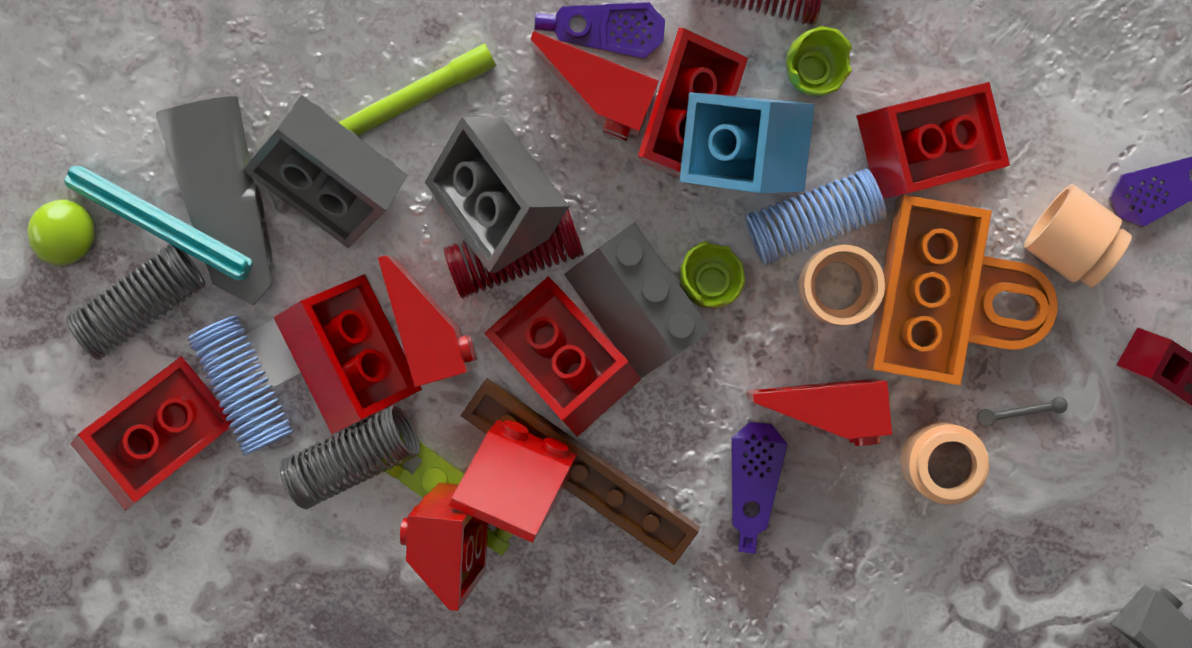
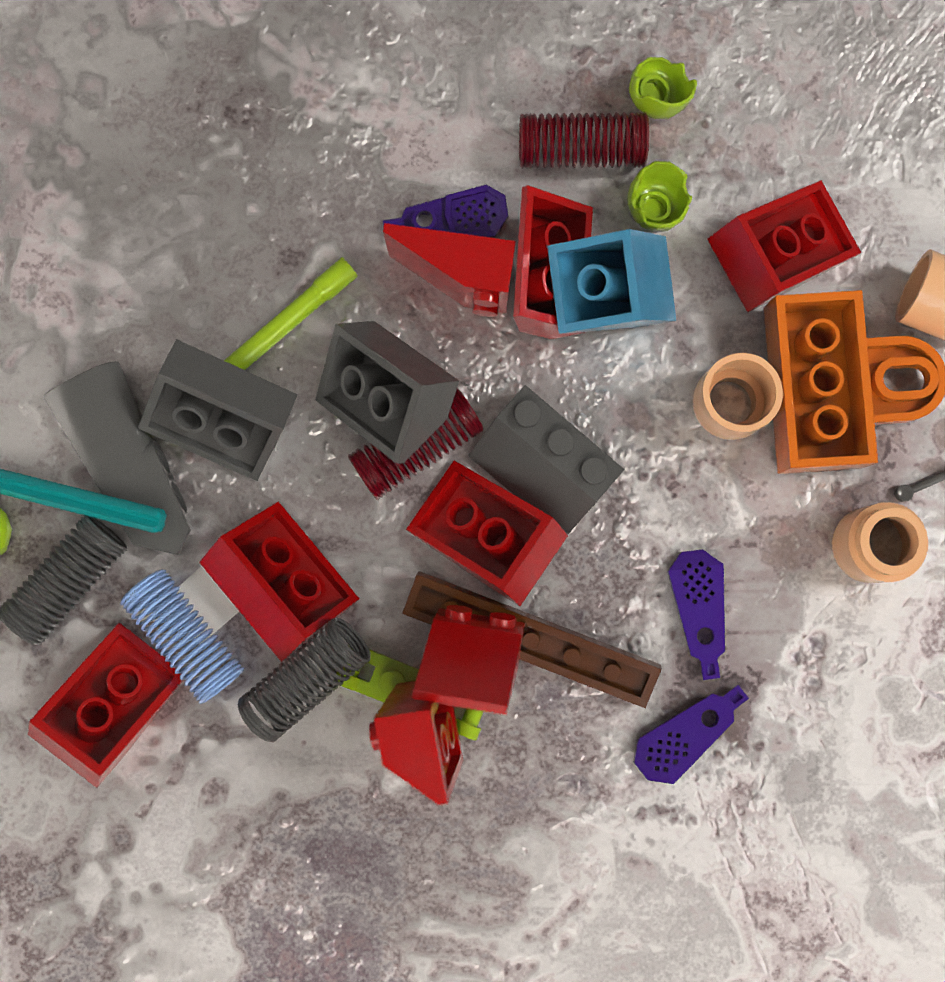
camera: 10 degrees left, 5 degrees down
red slope [378,255,477,387] -> none
lime hair [679,241,746,309] -> none
light blue piece [745,168,887,266] -> none
red slope [746,378,892,446] -> none
none -> dark purple piece [633,685,749,784]

